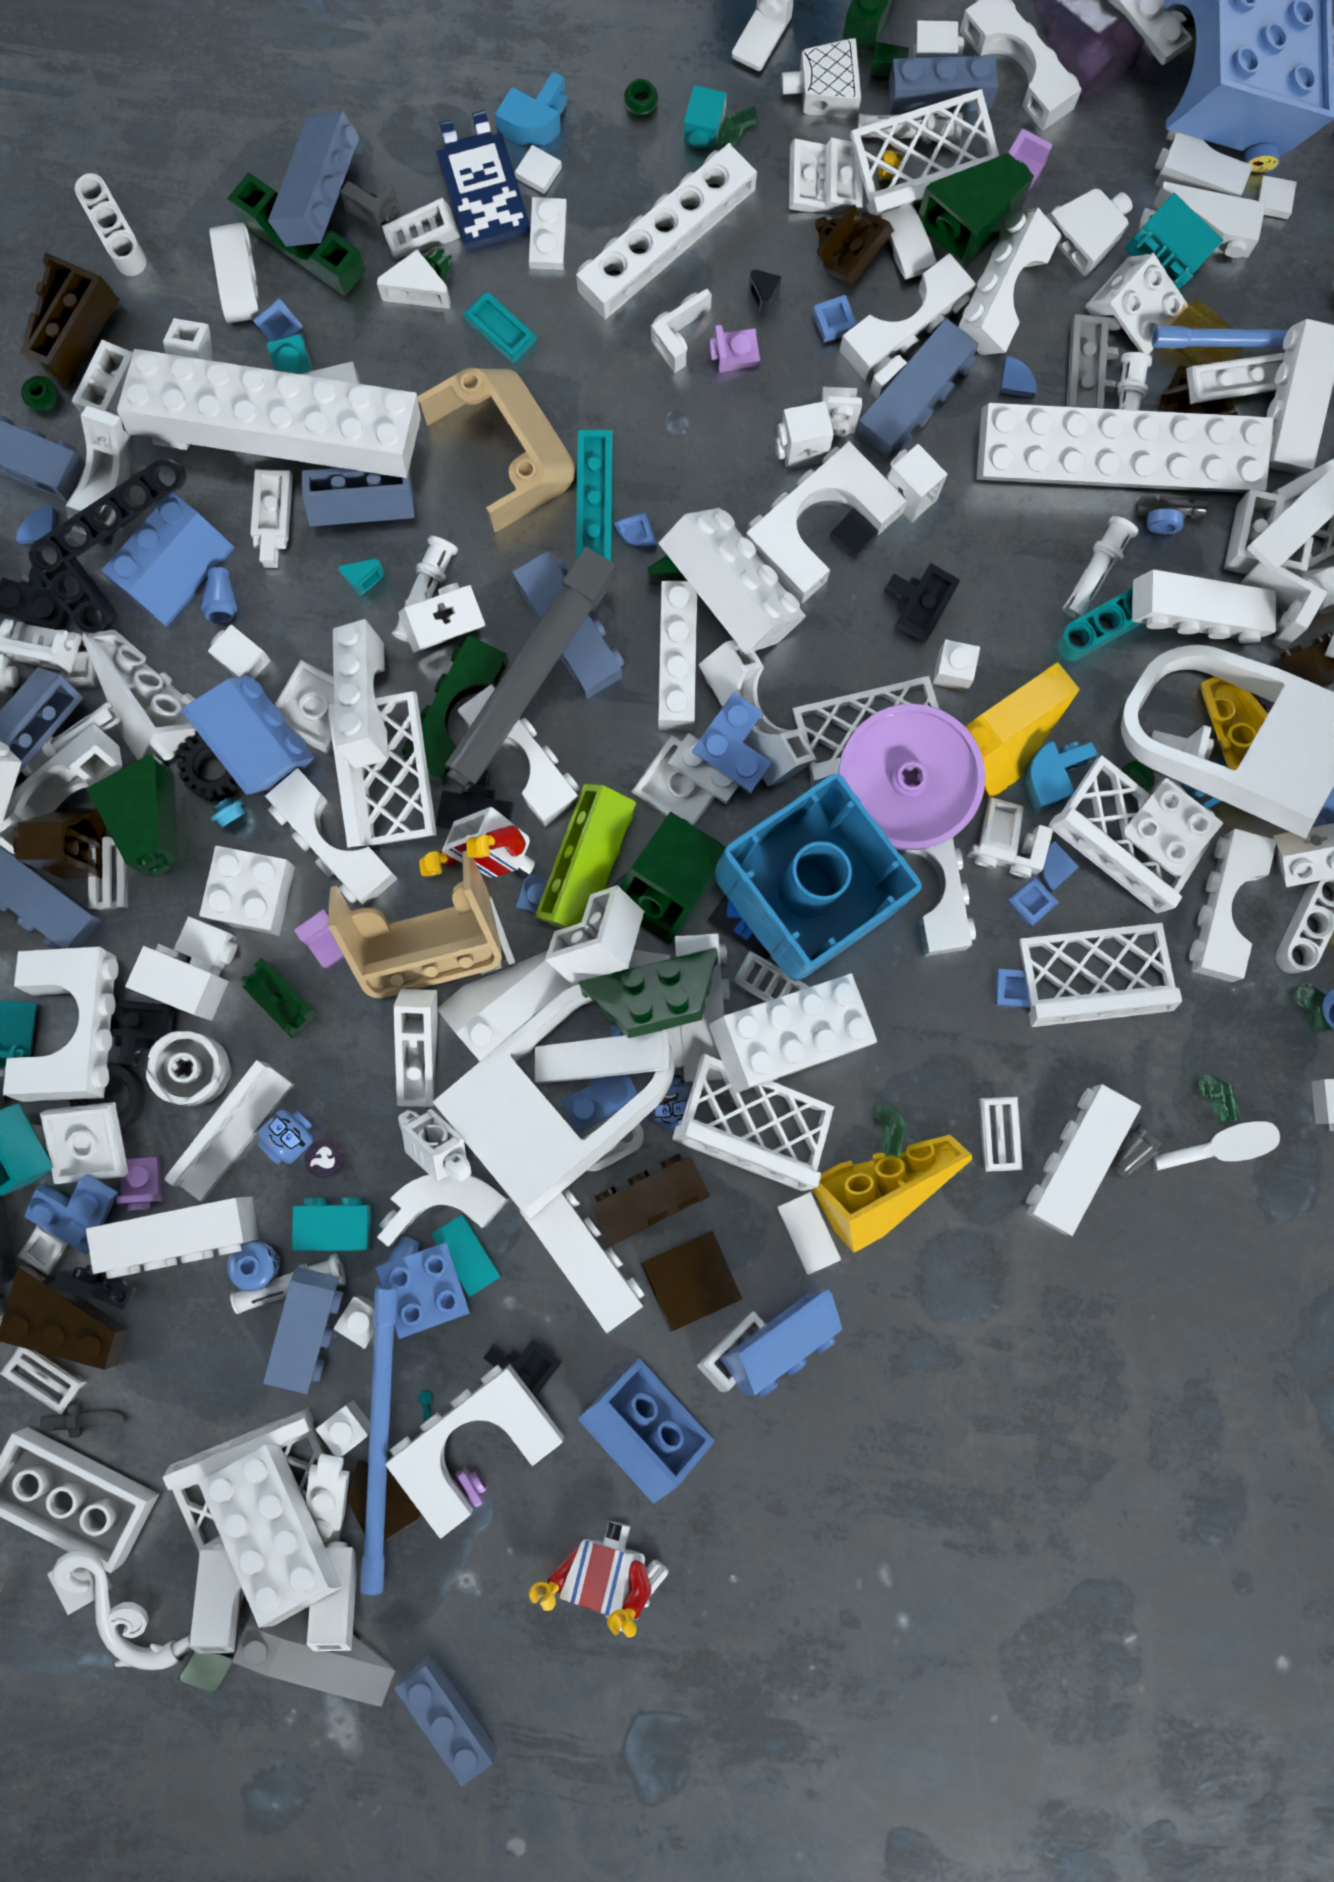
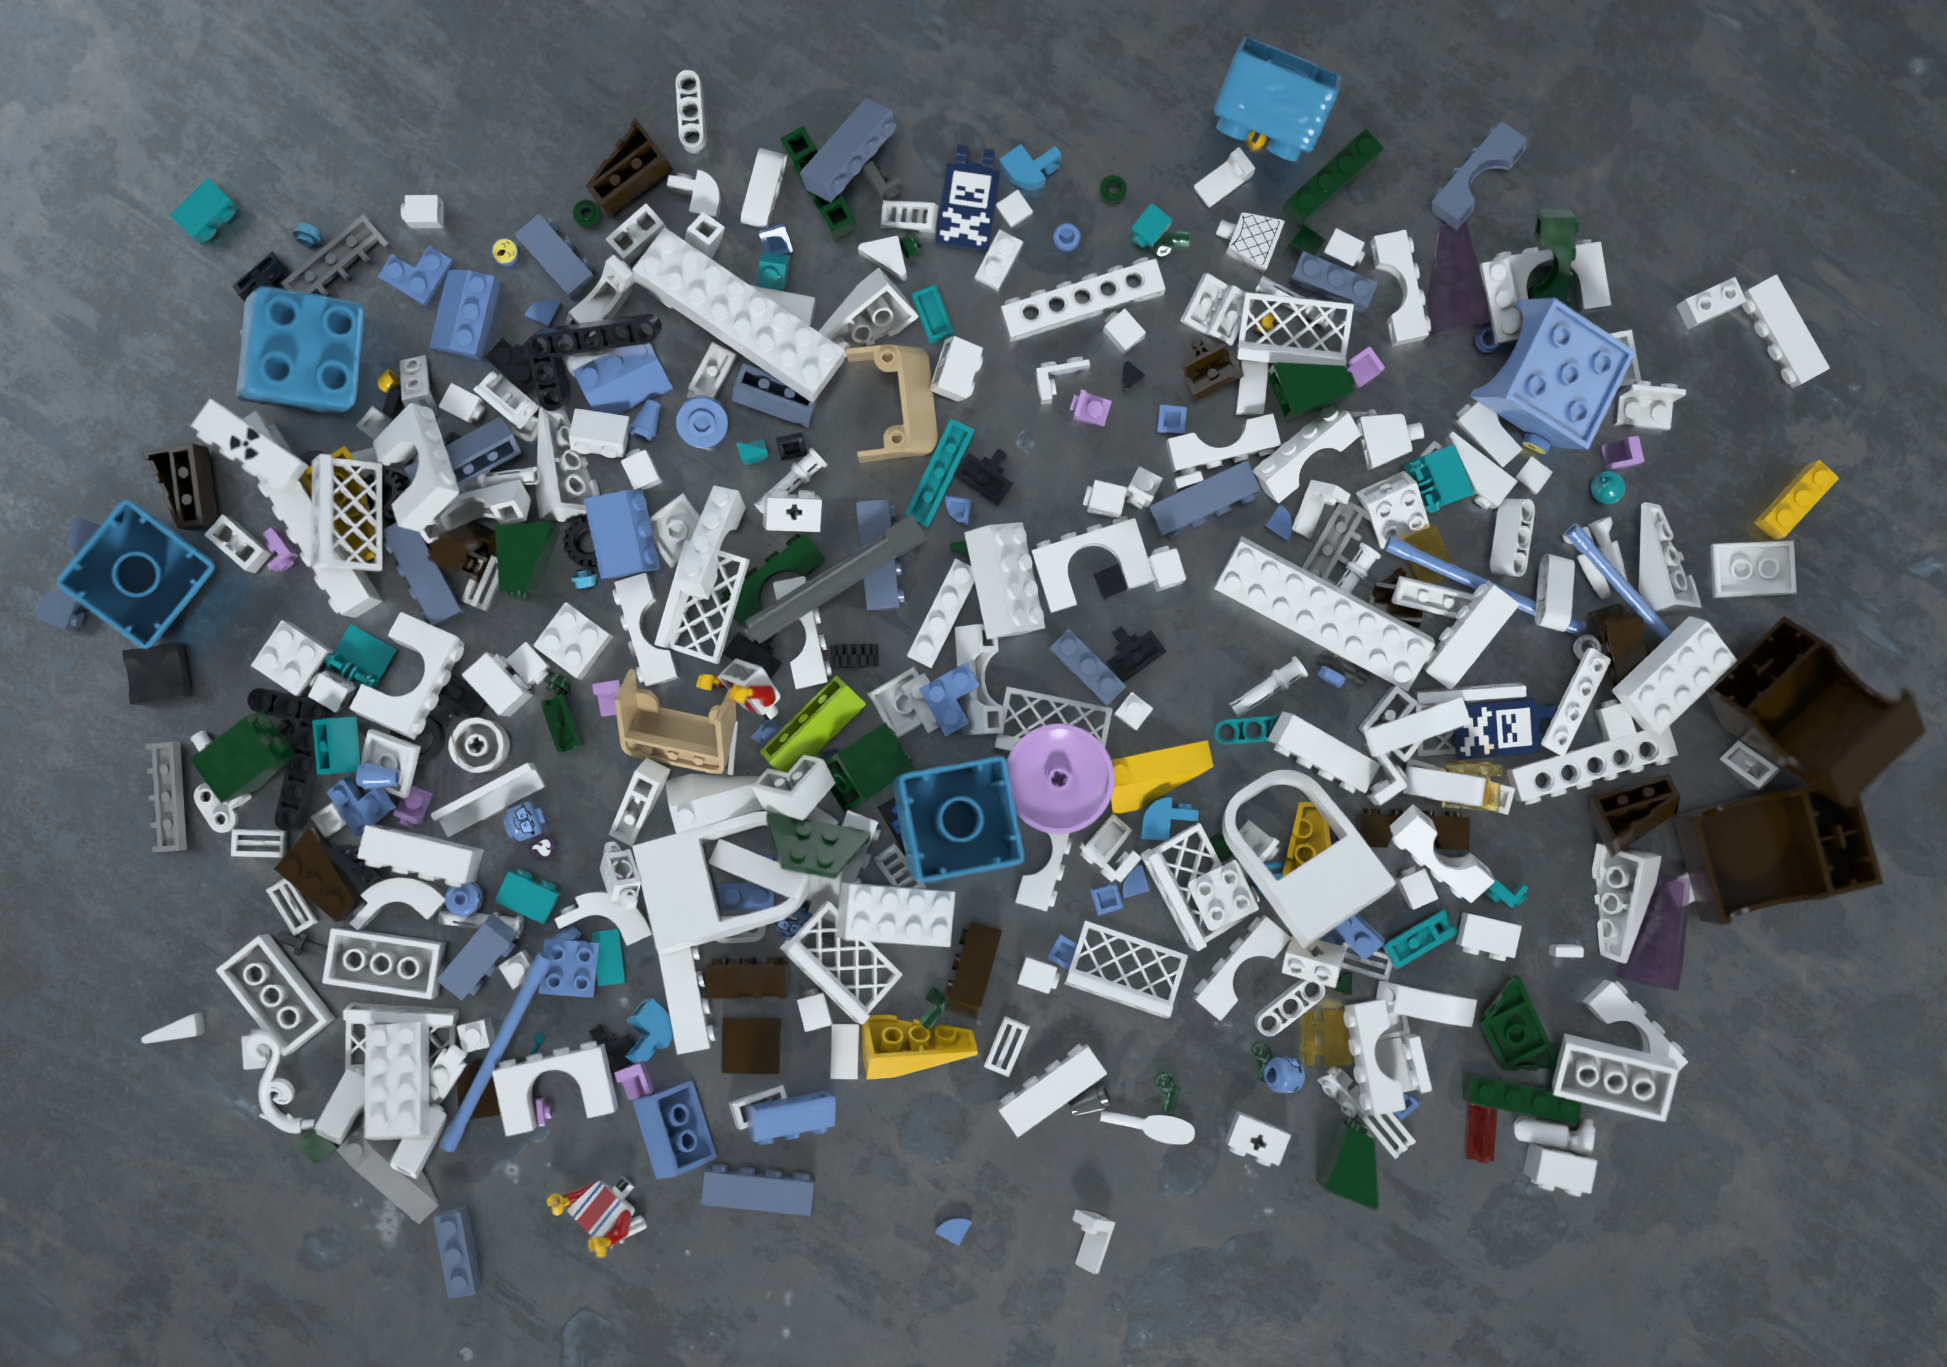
camera: 25 degrees right, 5 degrees up
none -> white brick [322,927,447,999]
none -> white arch [350,877,446,931]
none -> medium blue cone [356,762,400,790]
none -> dark green plate [544,672,571,695]
none -> white brick [569,408,630,458]
none -> lavender panel [614,1061,655,1100]
none -> dark azure brick [625,998,673,1063]
none -> white brick [667,170,722,222]
none -> medium blue piece [676,395,728,448]
none -> sand blue brick [701,1164,816,1216]
none -> black slope [776,432,807,460]
none -> white brick [797,988,833,1032]
none -> white wedge [818,268,919,357]
none -> black tyre [830,643,879,668]
none -> white brick [929,336,983,402]
none -> medium blue tile [935,1217,972,1246]
none -> dark brown wedge [944,922,1002,1020]
none -> black hinge [954,448,1013,506]
none -> white brick [1017,956,1060,994]
none -> sand blue brick [1048,629,1127,707]
none -> medium blue tile [1053,223,1080,252]
none -> white bracket [1072,1210,1116,1274]
none -> white brick [1103,308,1146,355]
none -> white bracket [1292,480,1351,539]
none -> medium blue plate [1475,326,1502,354]
none -> white beam [1490,499,1535,577]

